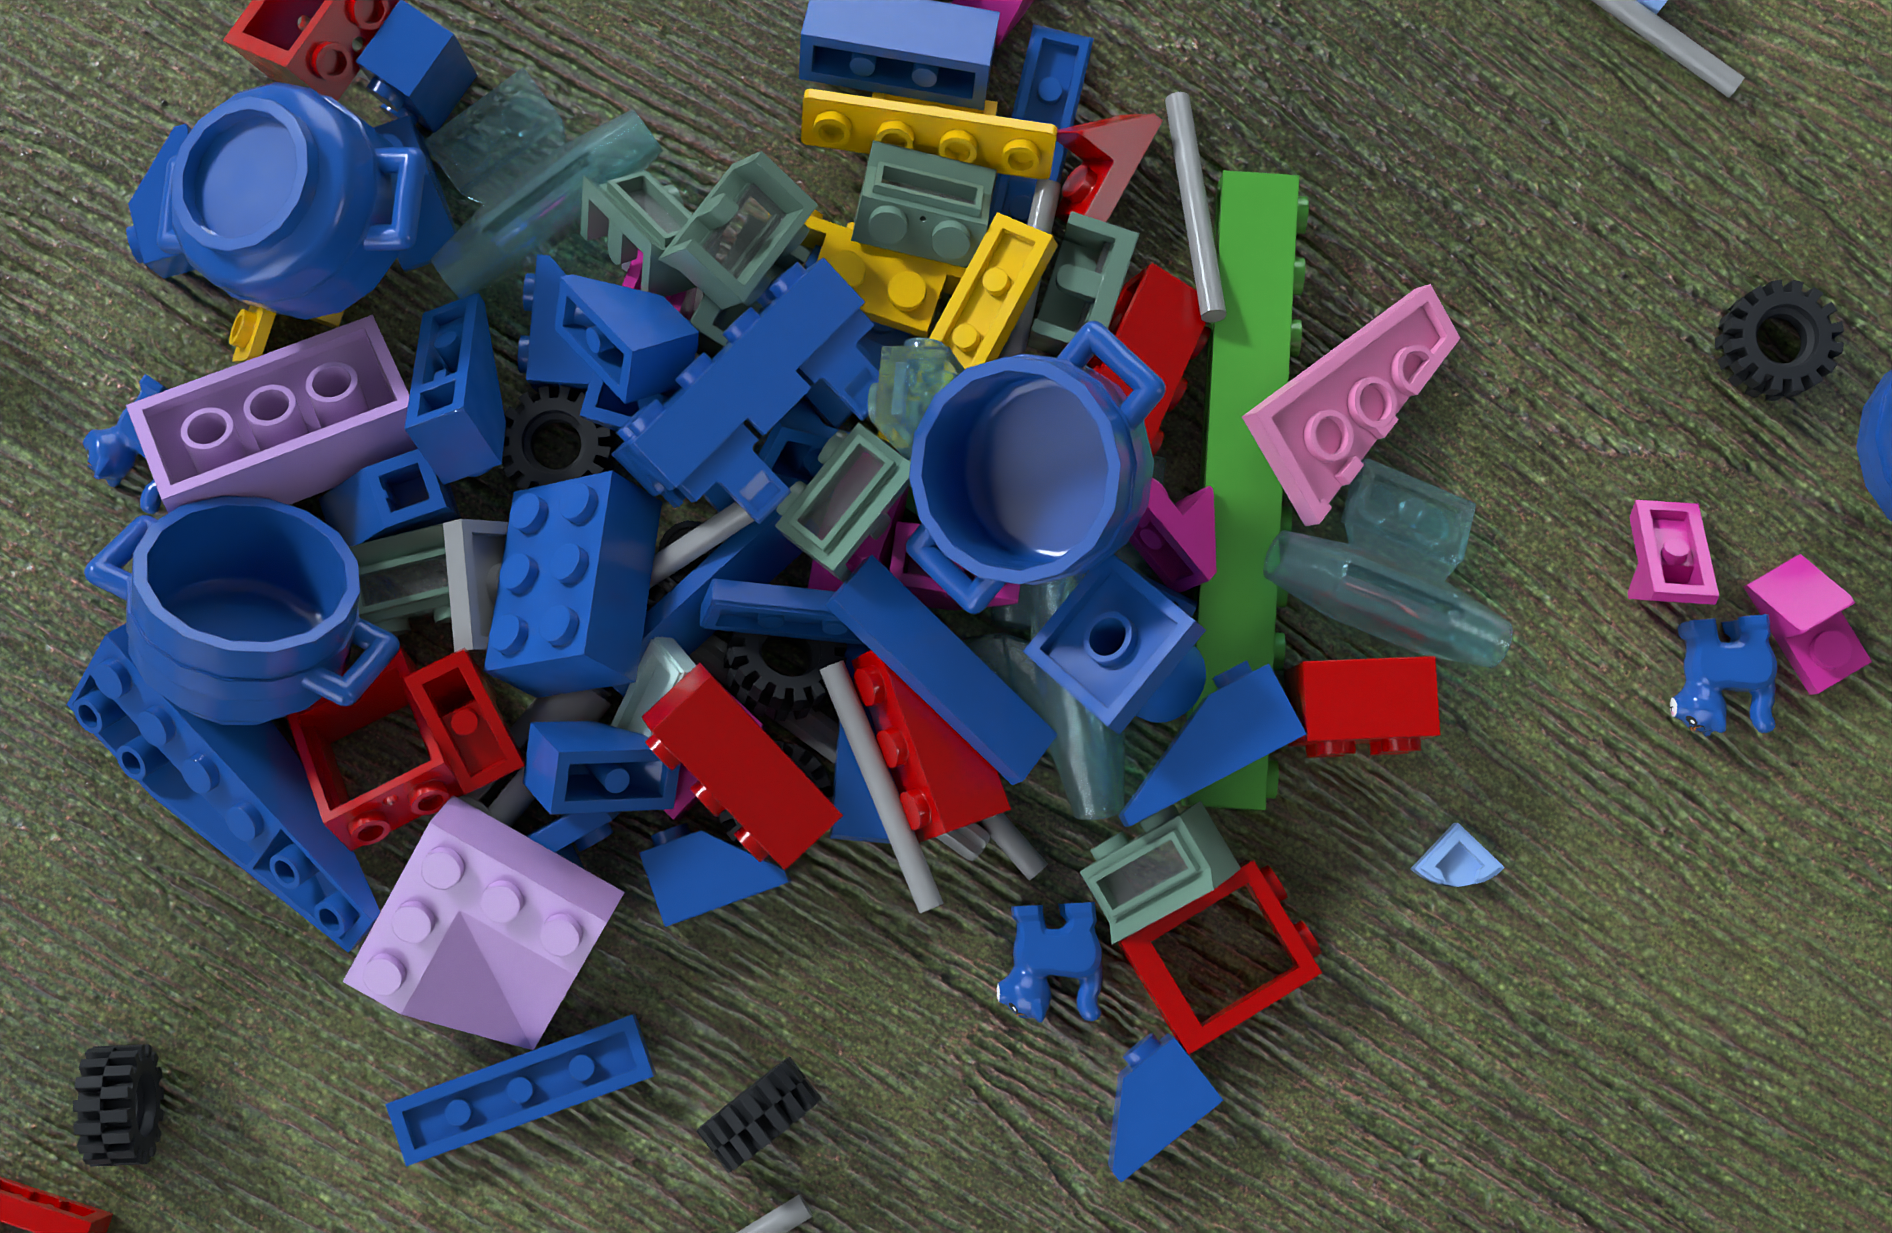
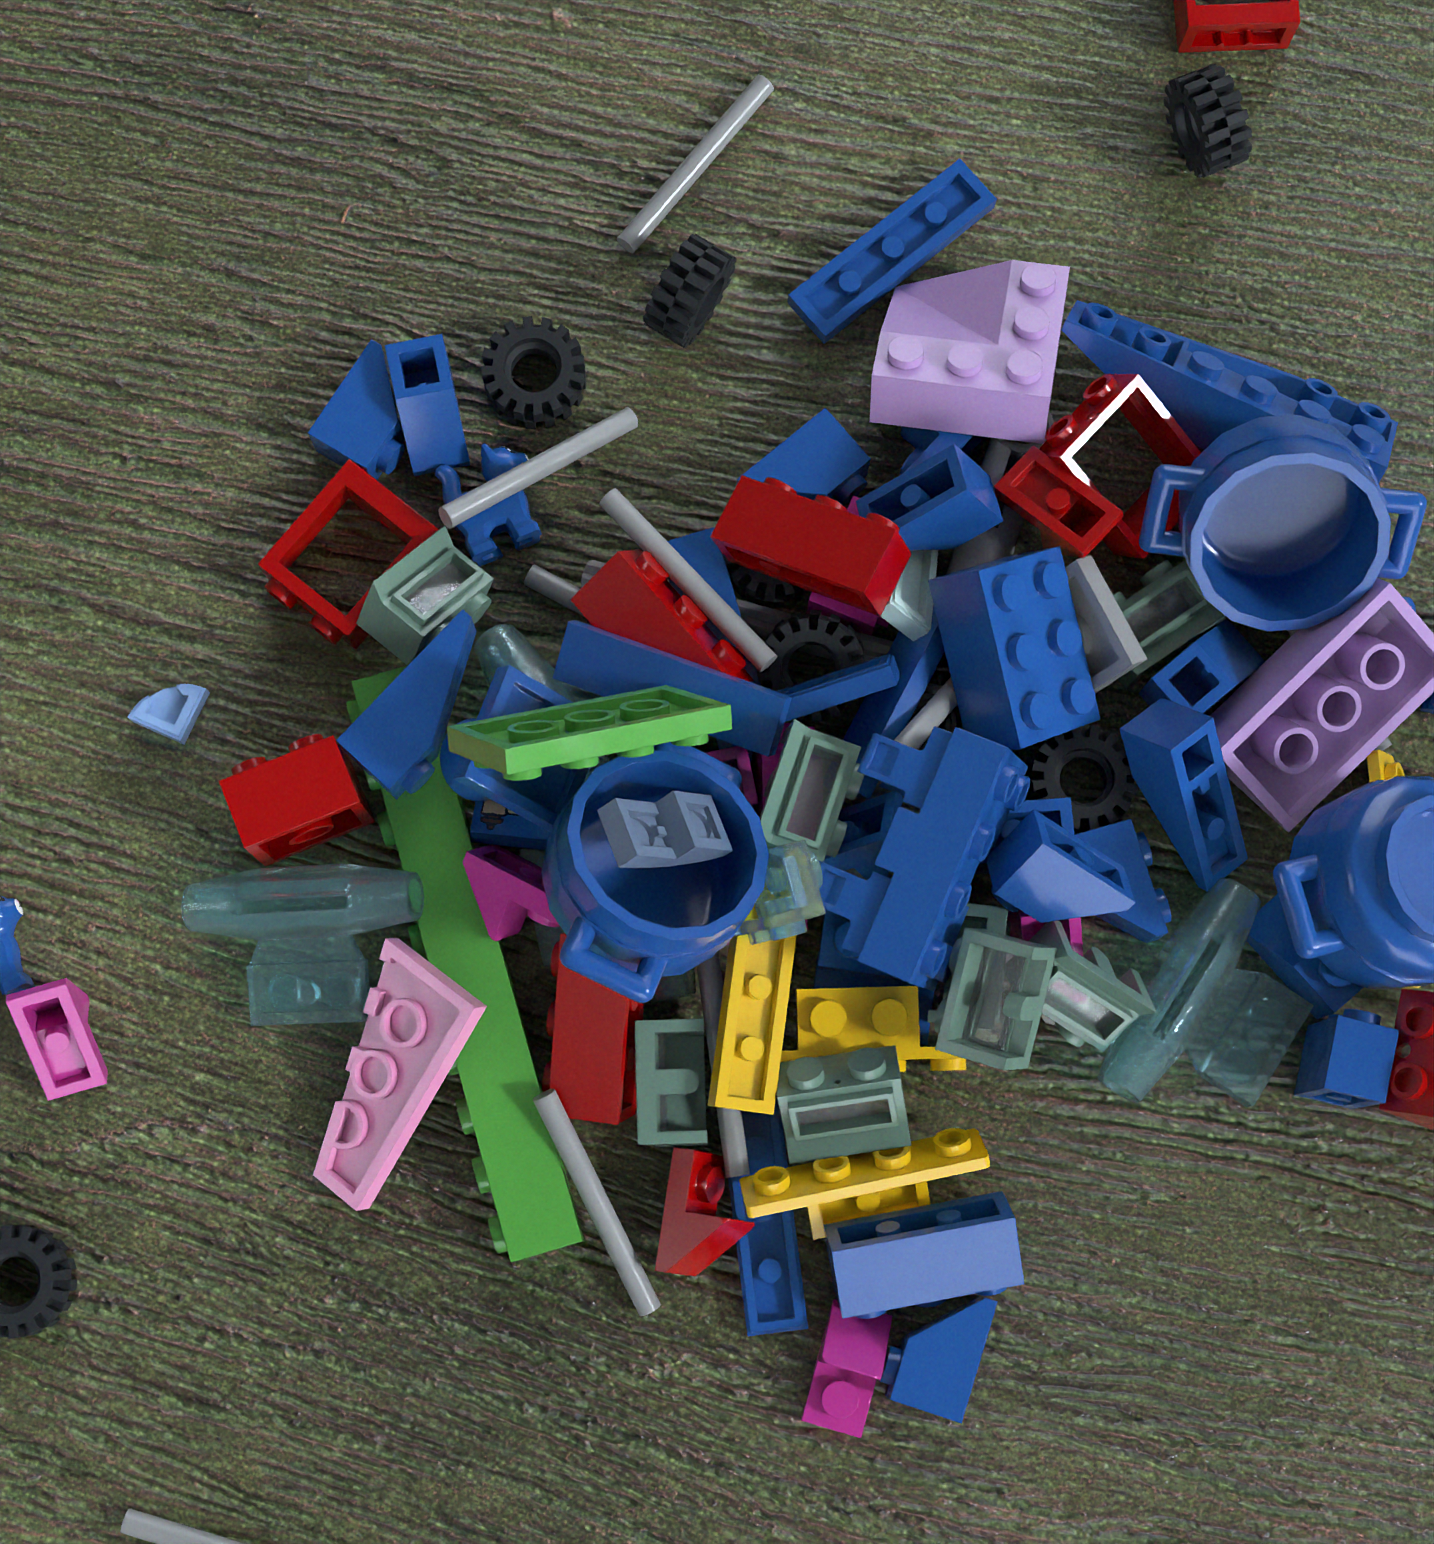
camera: 160 degrees right, 5 degrees down
none -> blue slope [385,334,471,476]
none -> light grey bar [438,407,638,529]
none -> bright green plate [447,685,732,781]
none -> black tyre [481,316,586,430]
none -> sand blue slope [597,791,733,868]

